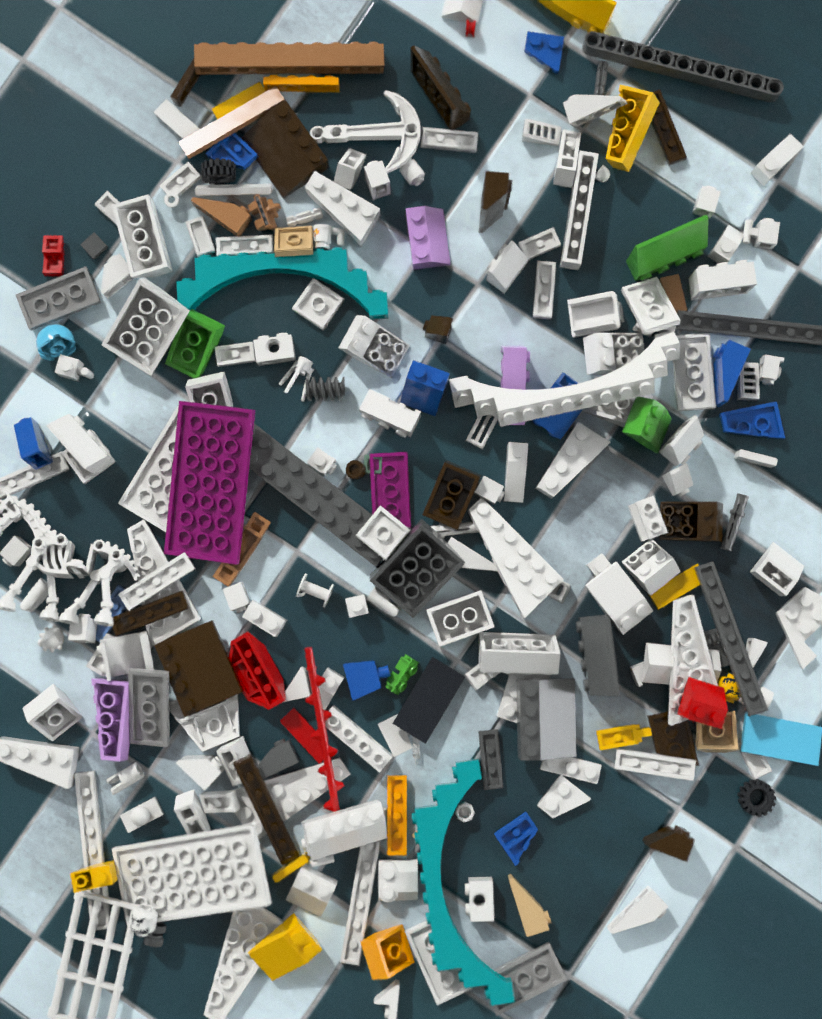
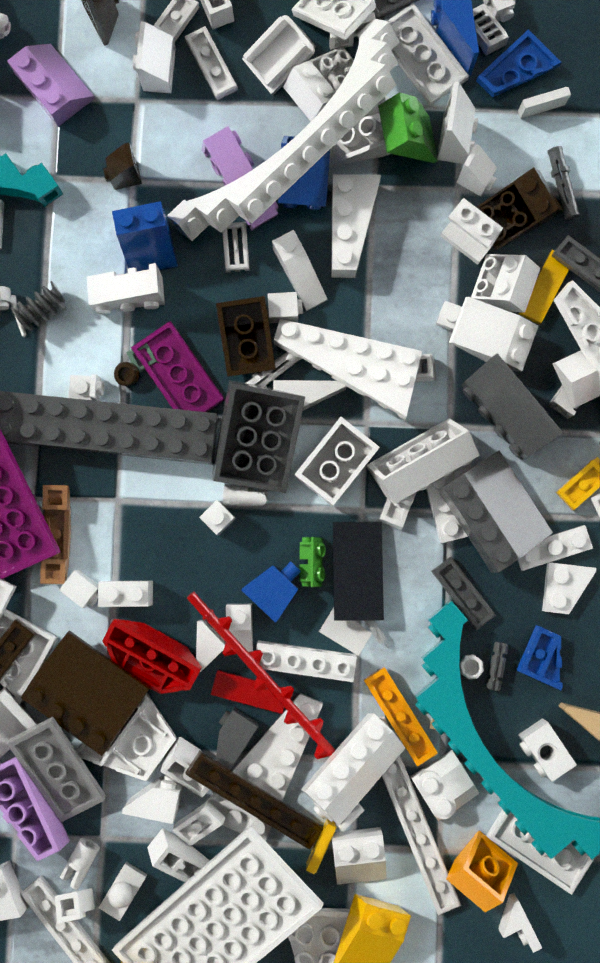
camera: 30 degrees left, 0 degrees up
white piece [296,573,334,608] -> none
white slope [339,315,410,378] -> none
white tile [356,506,411,560] -> none
none -> white brick [55,888,95,923]
none -> dark grey axle [486,642,509,691]

